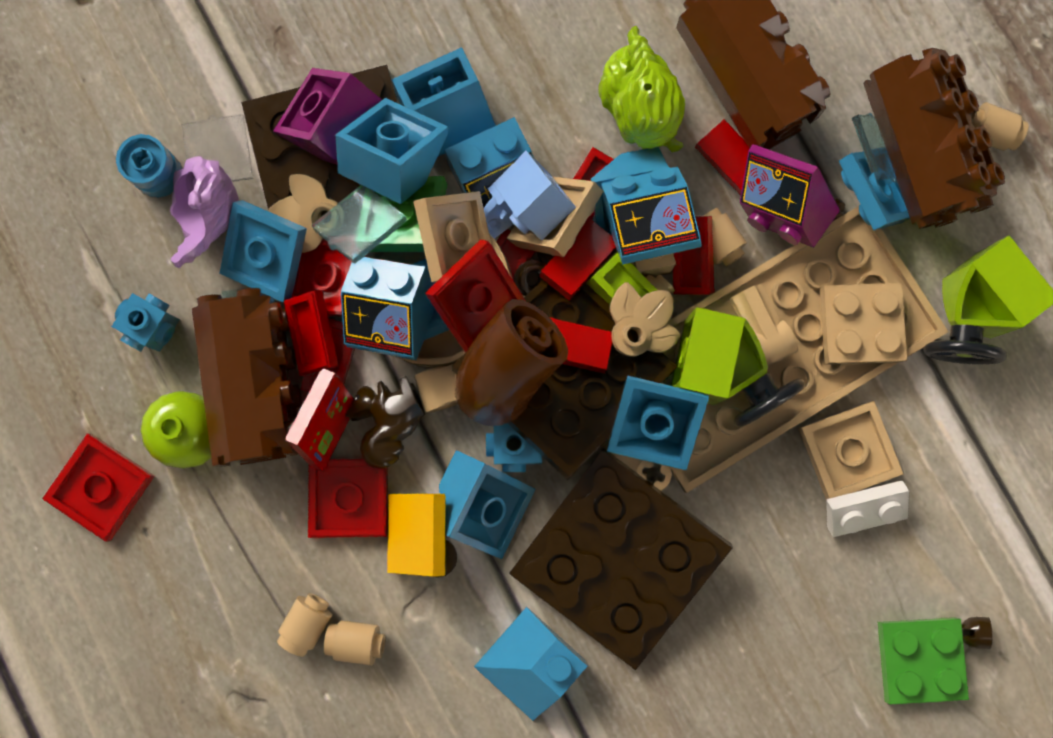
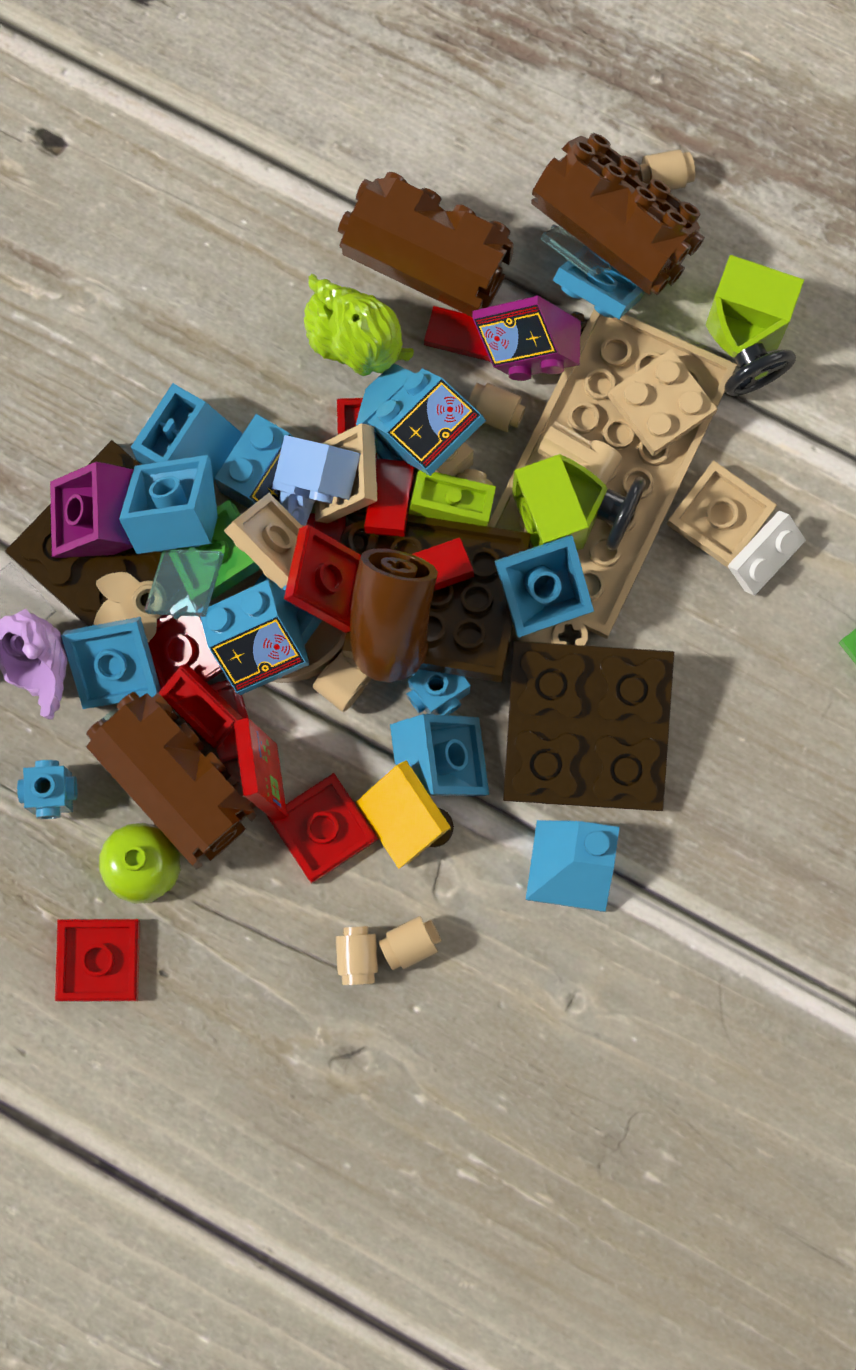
camera: 30 degrees left, 5 degrees down
dark brown animal [345,376,426,469] -> none
tan plate [610,282,680,357] -> none
red tile [673,216,715,295] -> none

